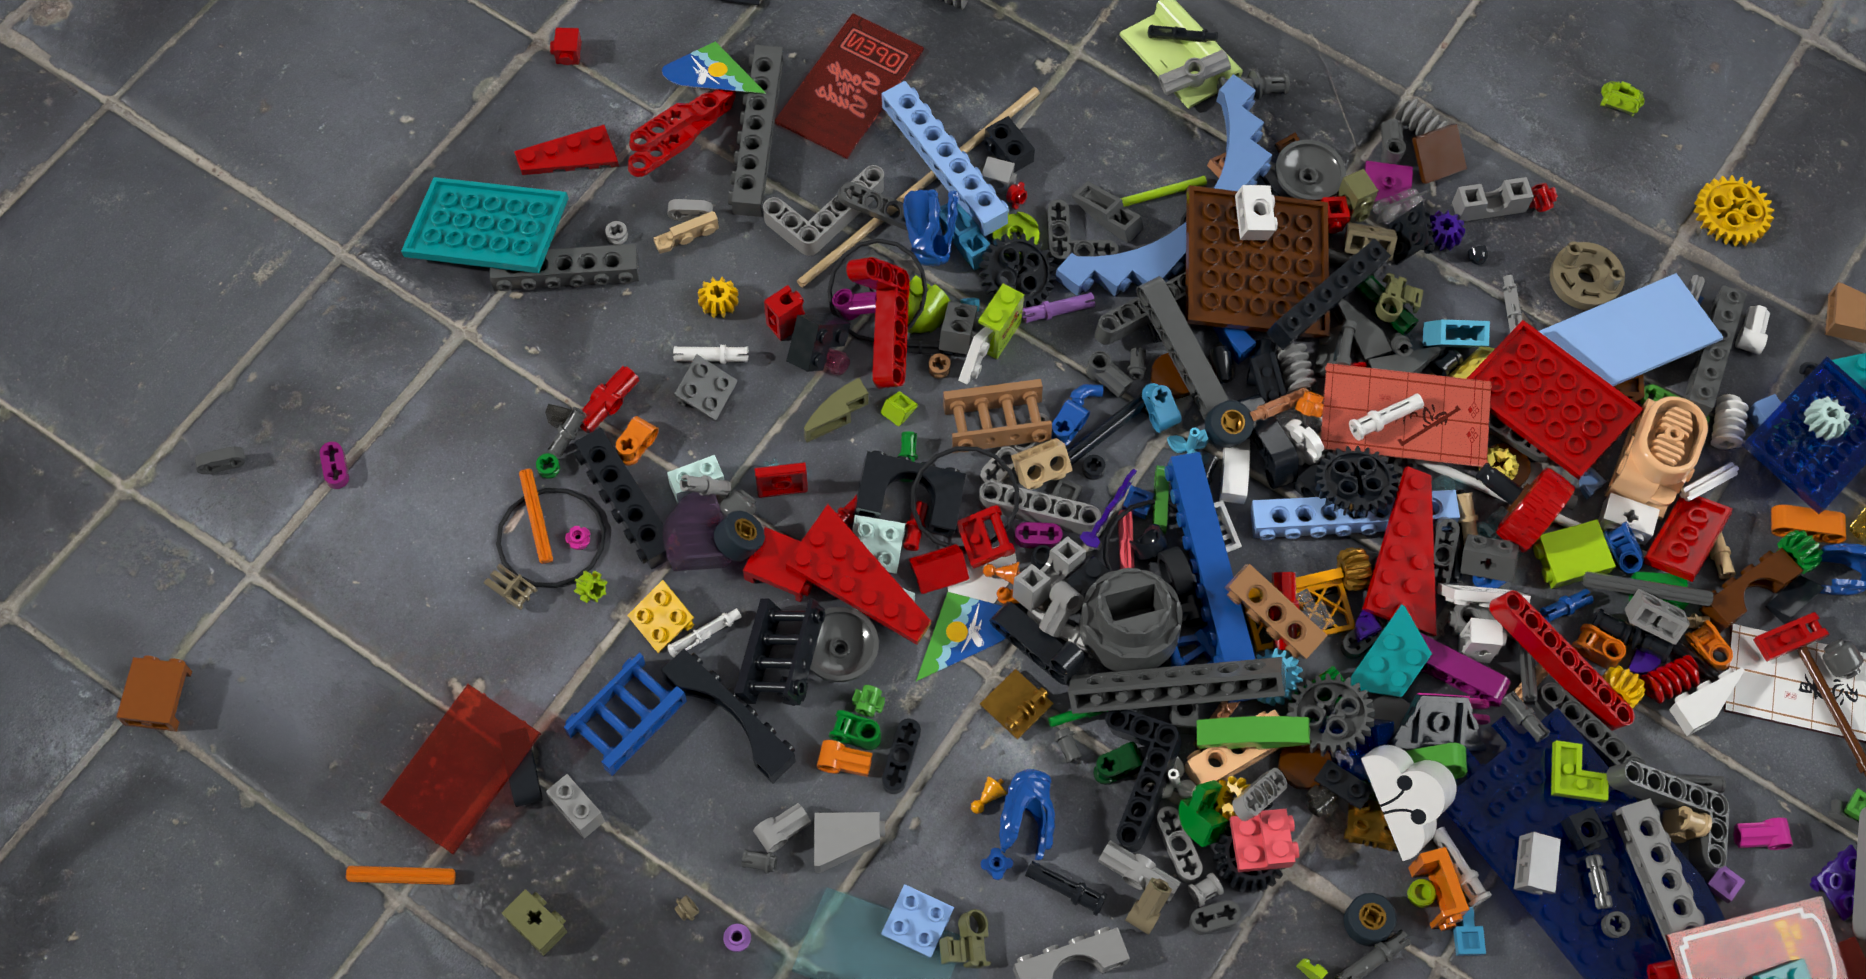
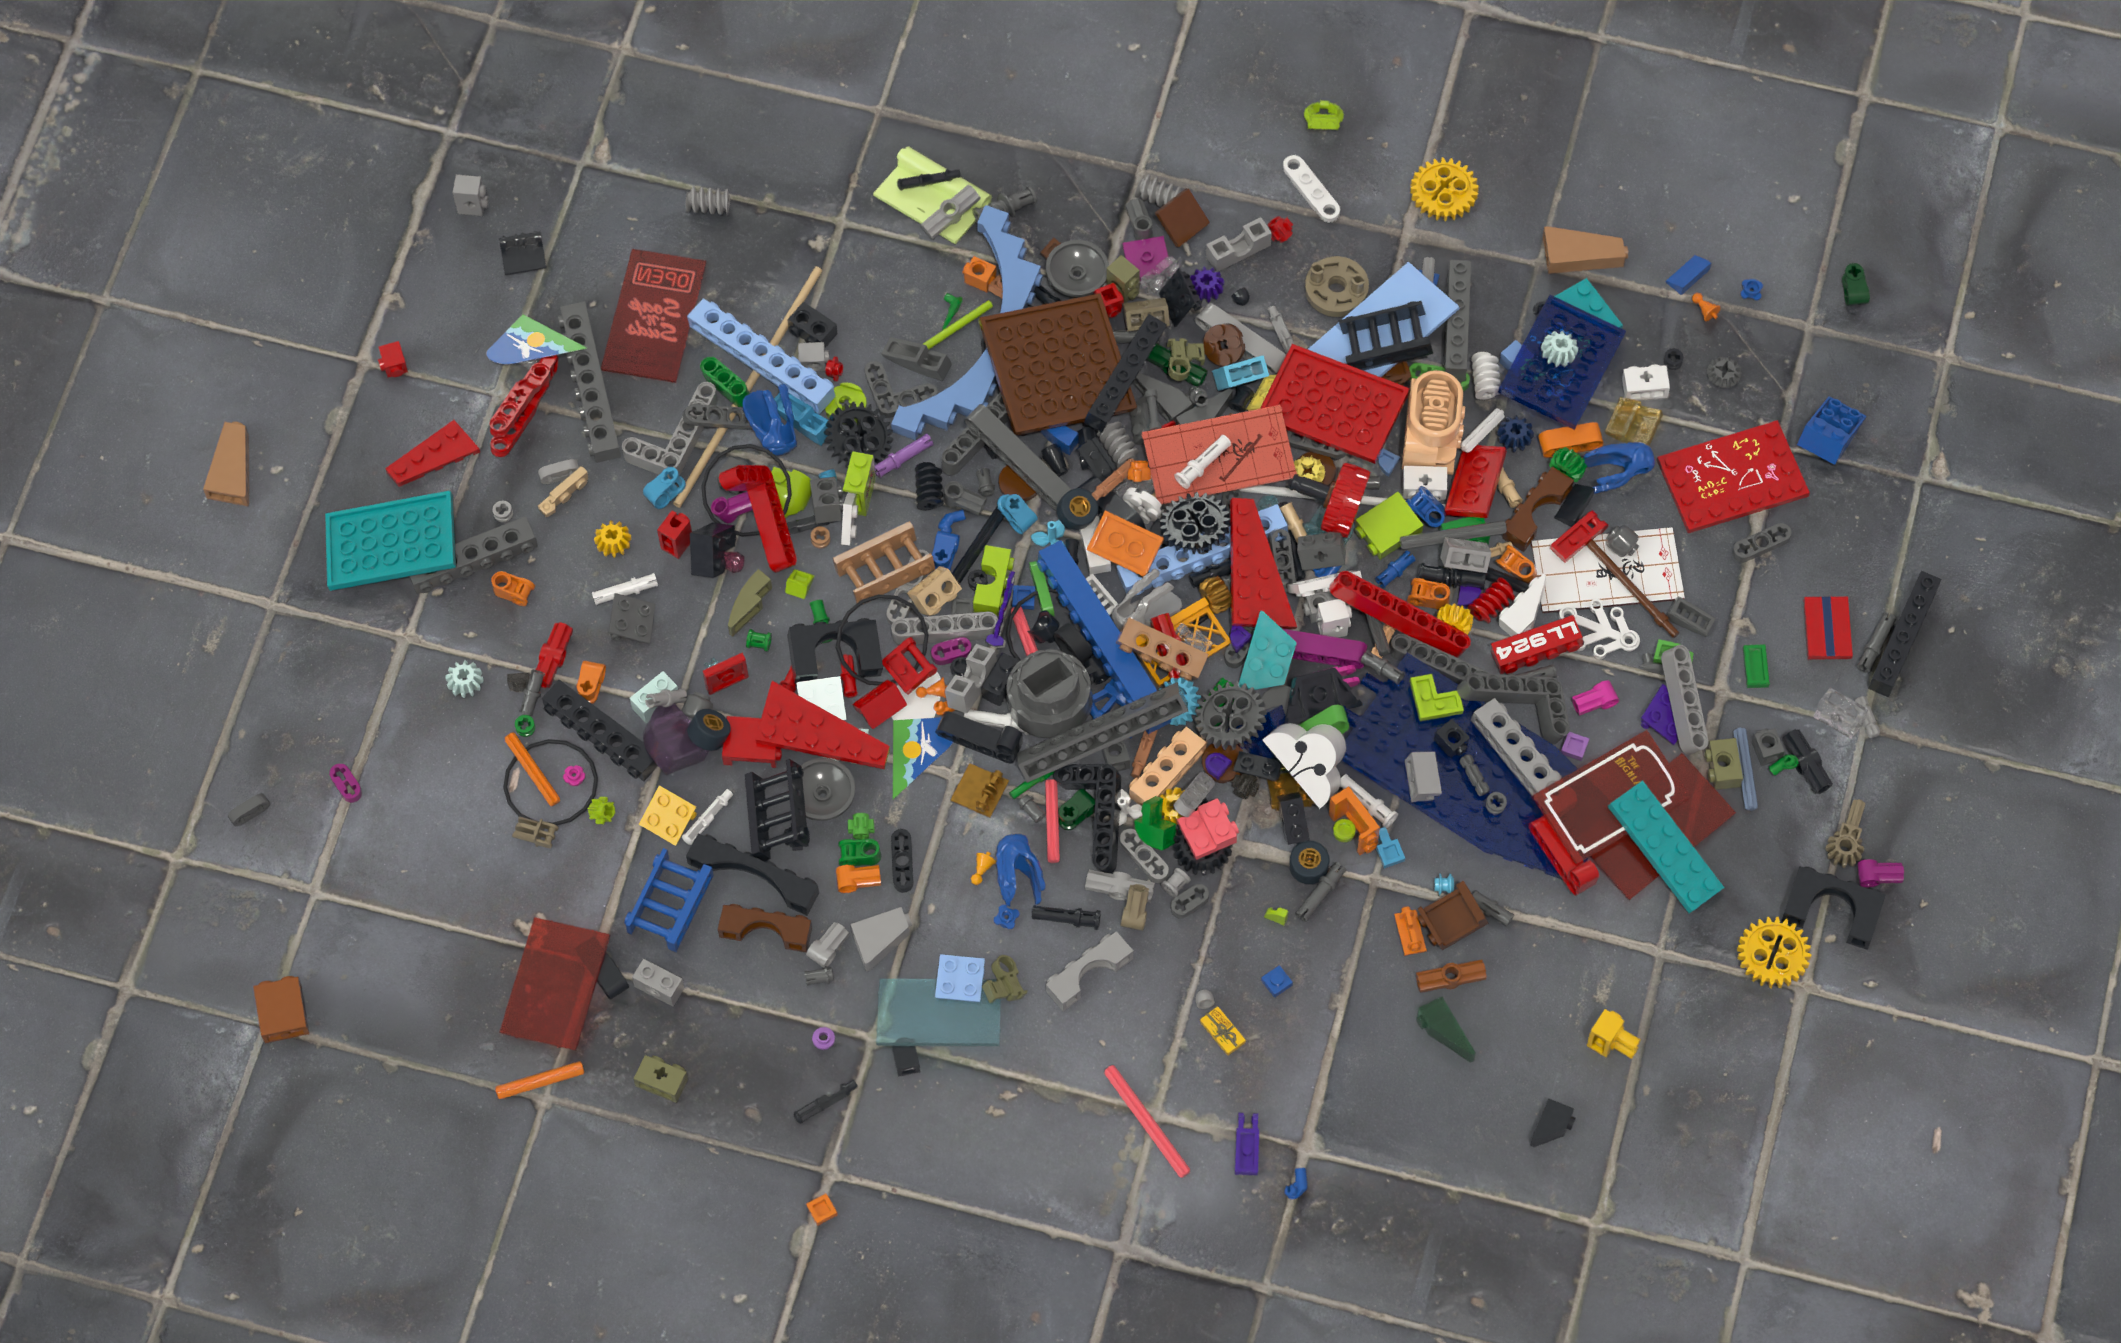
camera: 15 degrees left, 0 degrees up
dark tan plate [675,895,699,921] -> none
light grey piece [1039,581,1084,637] -> none
bright green slope [1197,716,1310,750] -> none
white brick [1235,185,1278,240] -> none
tan piece [1662,806,1712,843] -> none
white piece [1735,305,1770,355] -> none
none -> medium nougat slope [203,422,249,506]
none -> light aqua gear [446,660,483,698]
none -> orange piece [491,571,535,606]
none -> dark azure piece [643,467,686,509]
none -> green beam [700,357,750,407]
none -> reddish brown arch [718,904,812,953]
none -> green bush [746,629,772,652]
none -> black piece [915,462,944,511]
none -> green bar [942,293,962,330]
none -> orange brick [963,256,997,292]
none -> lime arch [973,545,1015,616]
none -> coral axle [1045,779,1060,863]
none -> orange tile [1086,510,1164,576]
none -> light grey hair [1111,569,1182,632]
none -> black pin [1189,560,1231,588]
none -> light grey beam [1195,303,1286,375]
none -> reddish brown plate [1203,323,1245,366]
none -> dark purple tile [1205,753,1232,780]
none -> black brick [1277,792,1310,845]
none -> white plate [1283,155,1340,223]
none -> black fence [1338,300,1433,371]
none -> red brick [1491,615,1583,674]
none -> dark blue gear [1497,415,1534,452]
none -> white plant [1559,599,1640,659]

